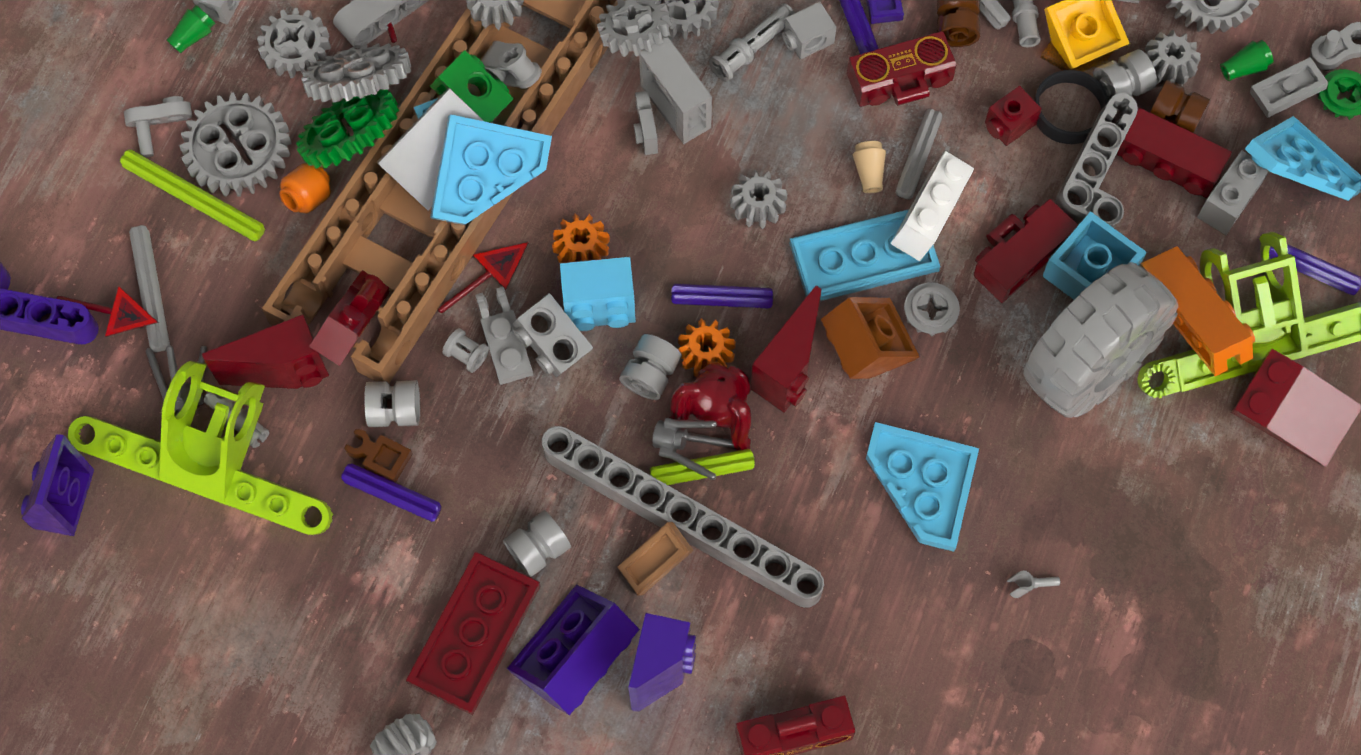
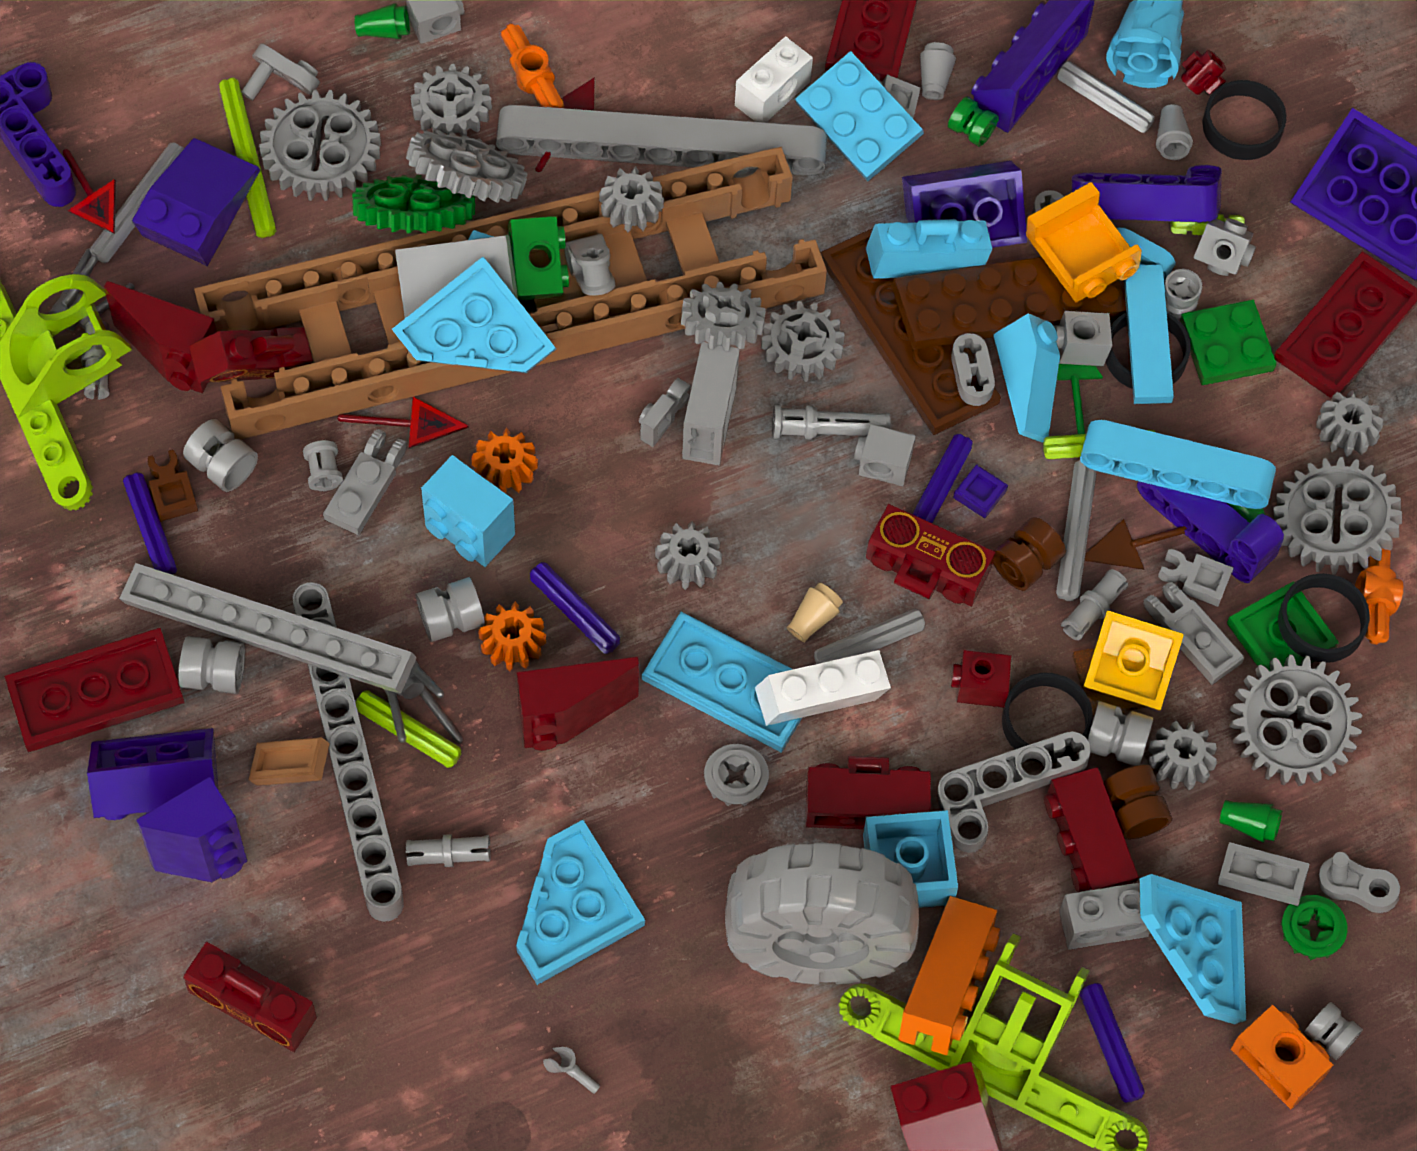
camera: 40 degrees right, 5 degrees down
orange head [279,163,331,214] -> none
light grey brick [513,293,593,378] -> none
dark red hair [669,362,751,450] -> none
dark orange slope [821,297,920,379] -> none
none -> light grey plate [119,563,417,694]
none -> dark purple slope [132,138,260,266]
none -> light grey pin [406,834,491,867]

